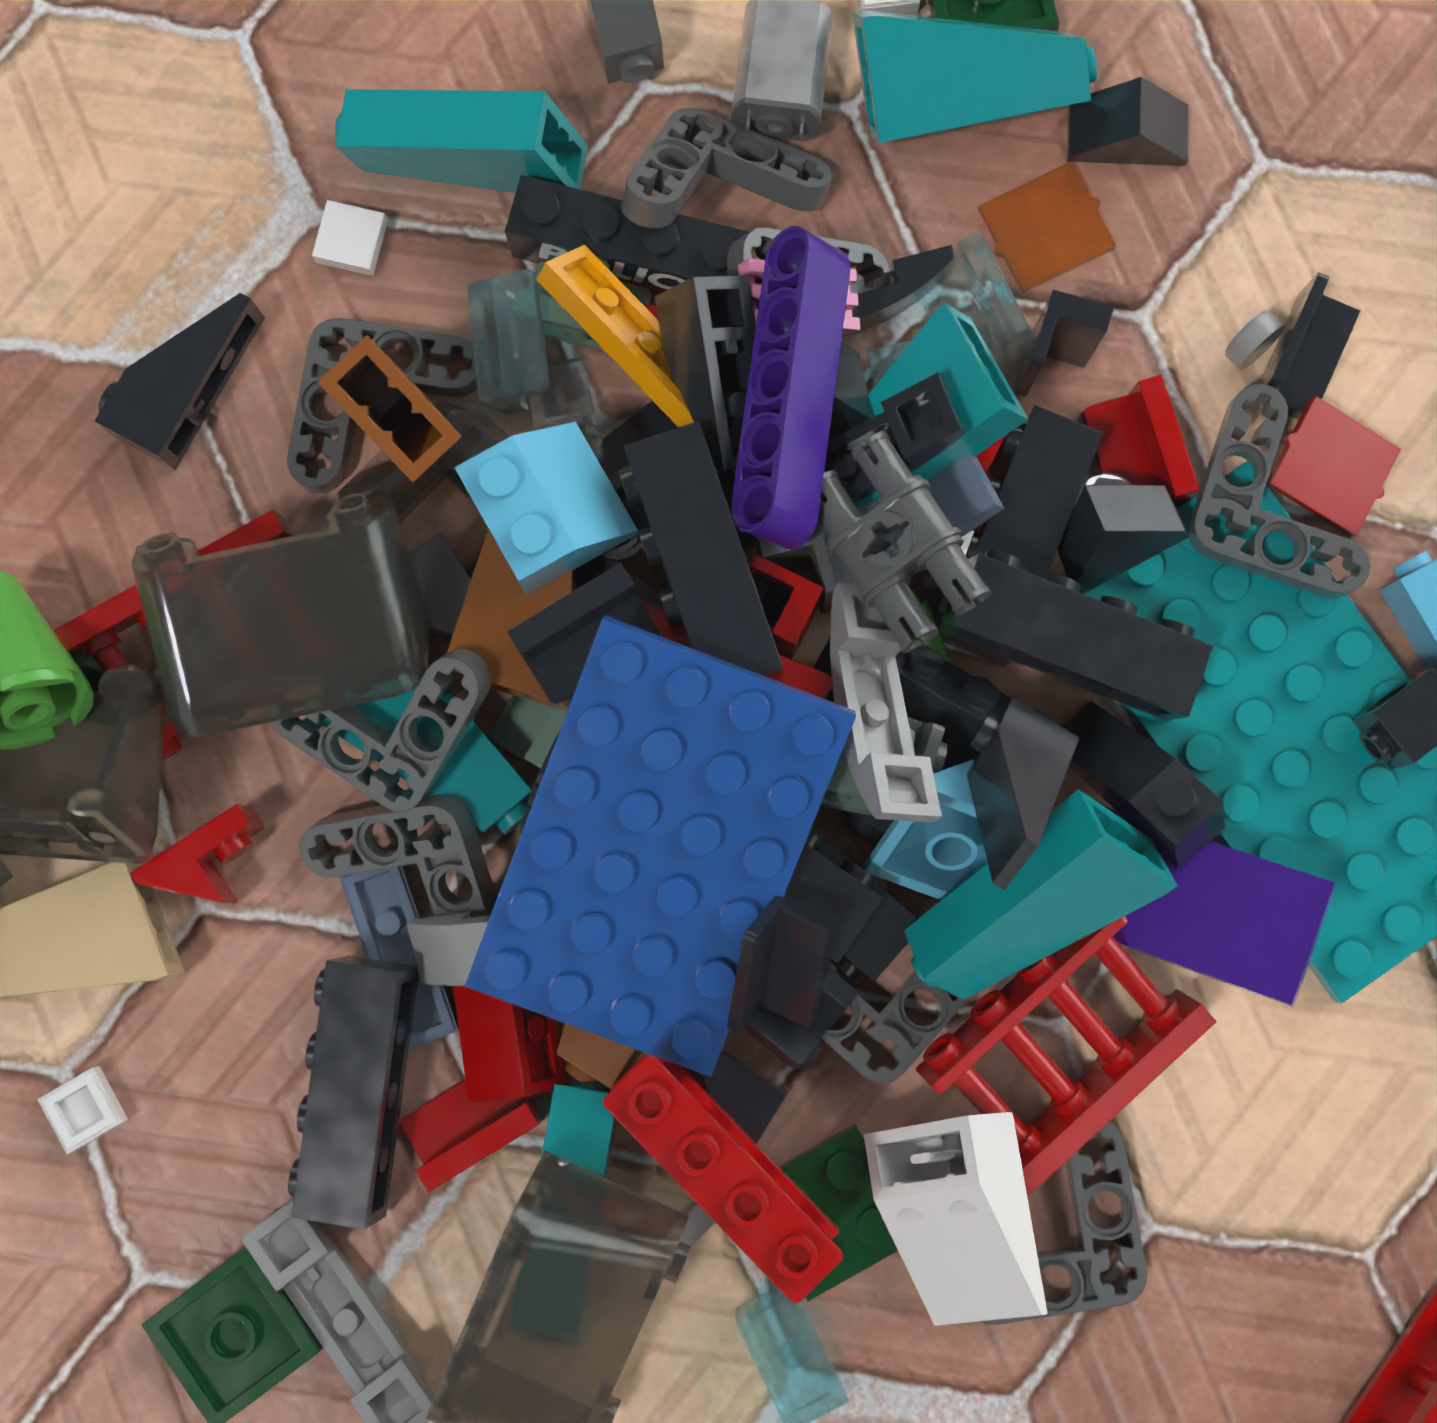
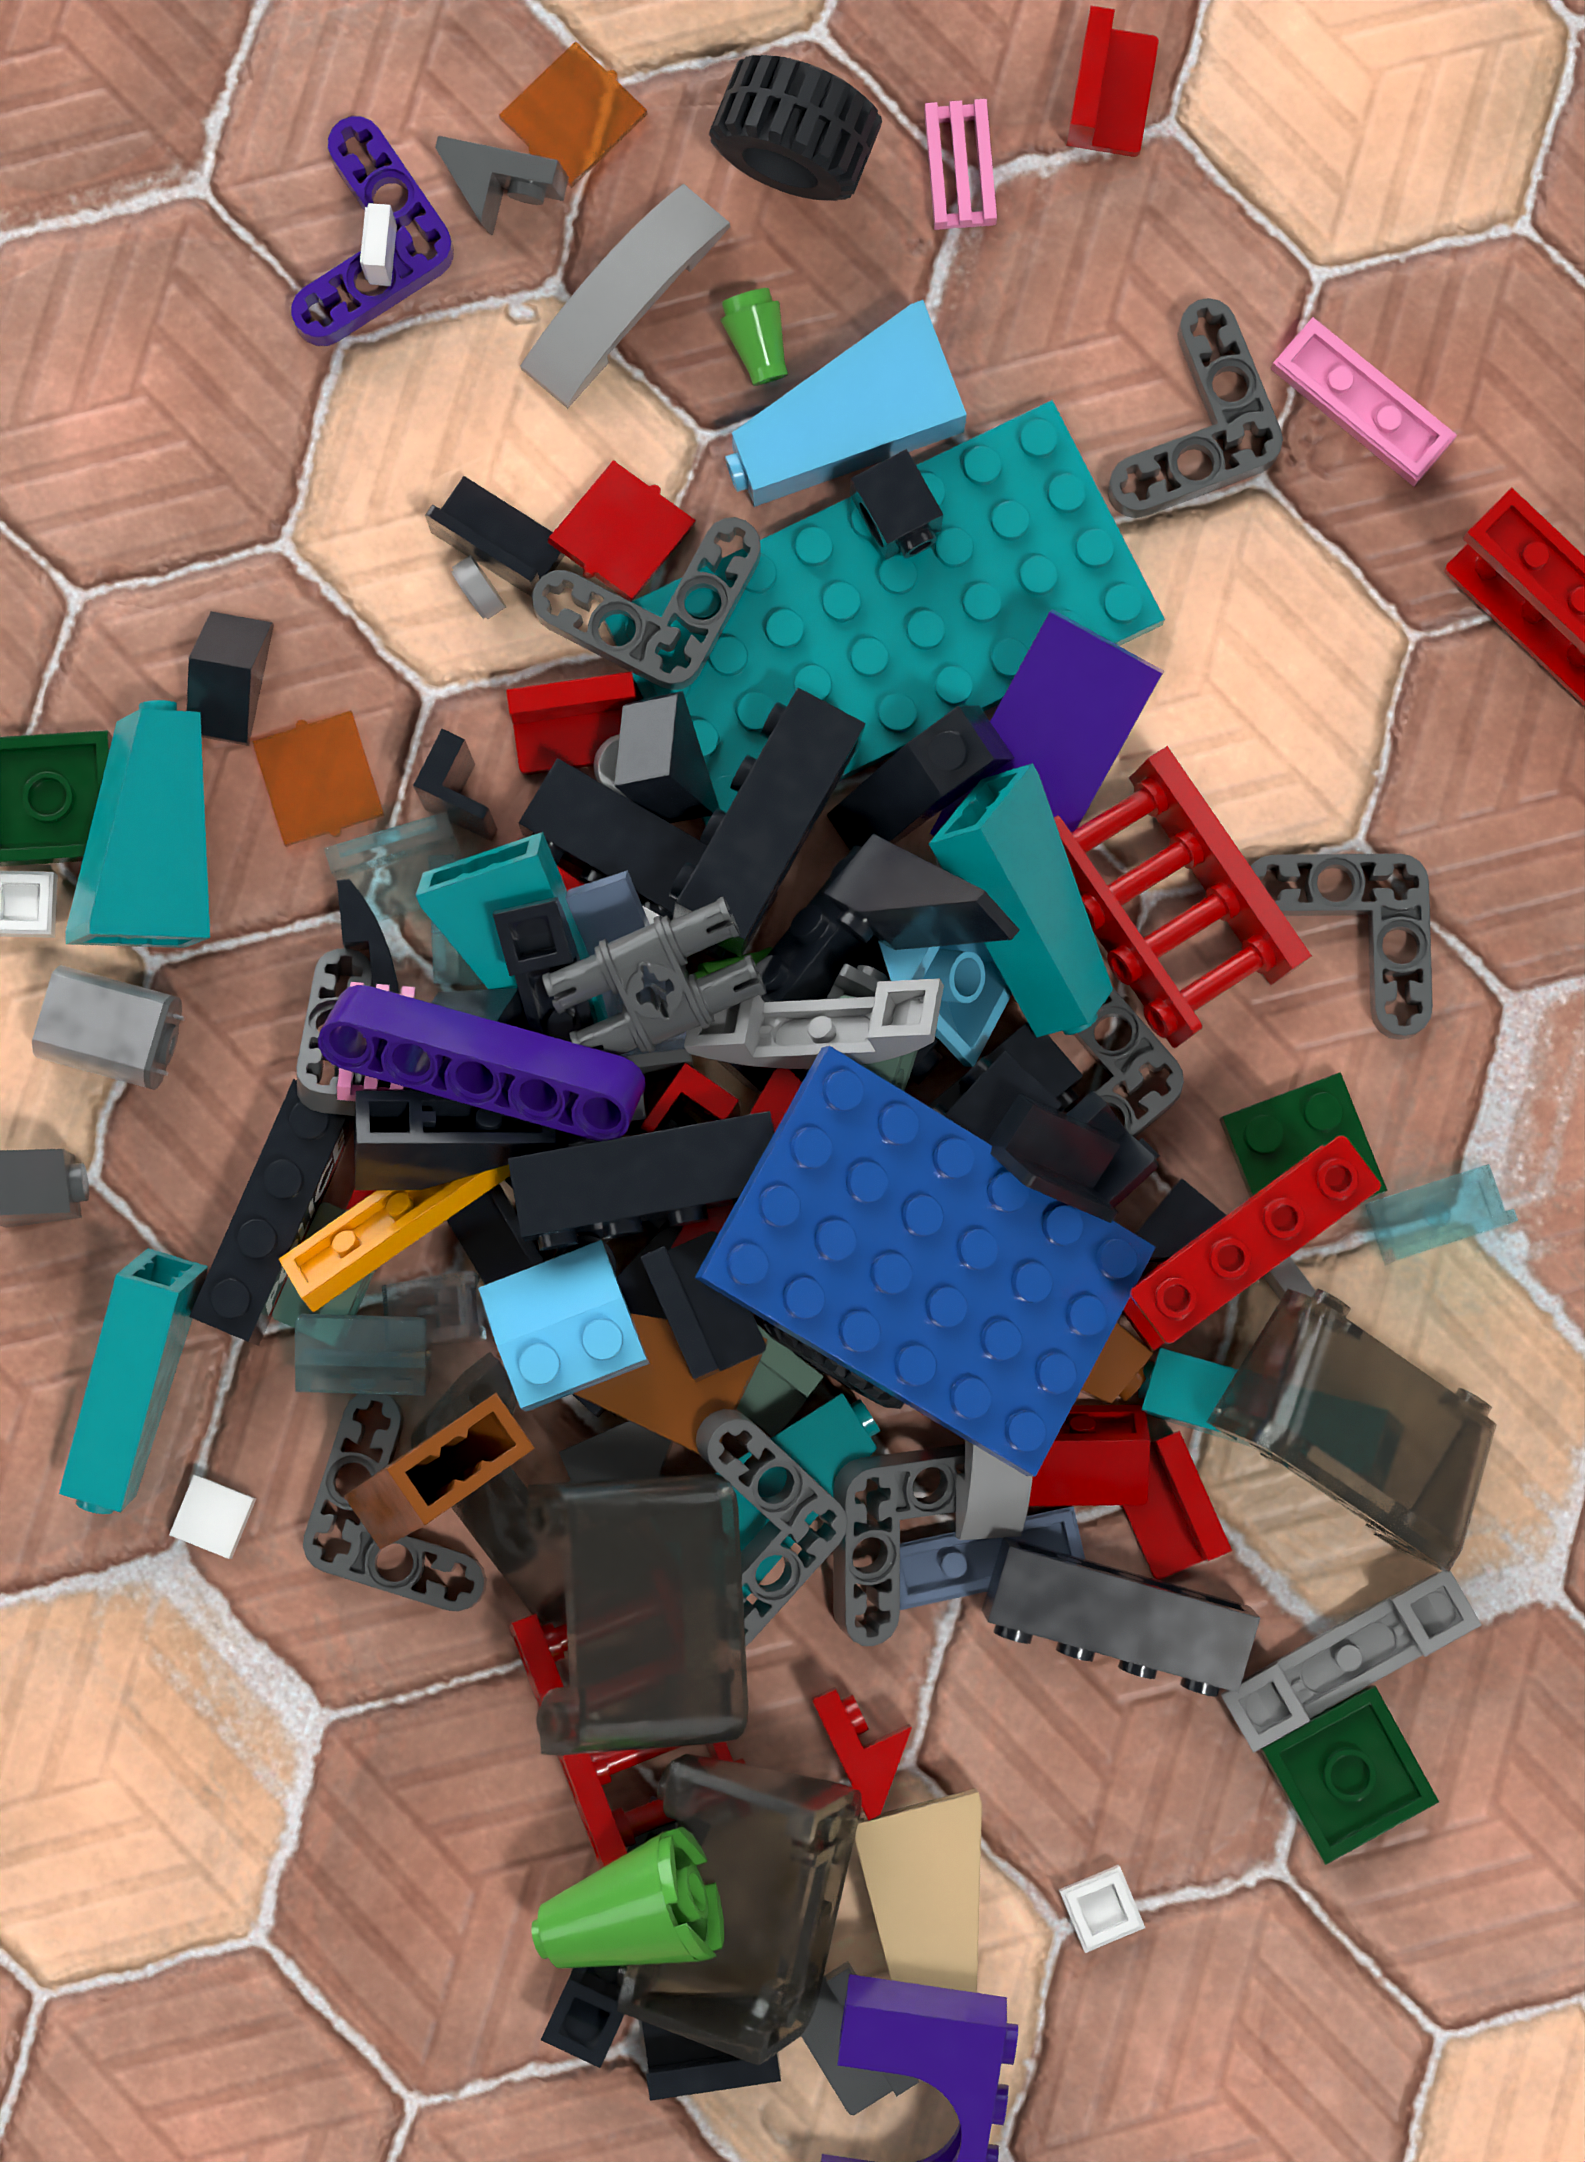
camera: 85 degrees left, 0 degrees up
black slope [95,293,265,470] -> none
dark grey beam [621,108,833,228] -> none
white slope [864,1112,1047,1326] -> none

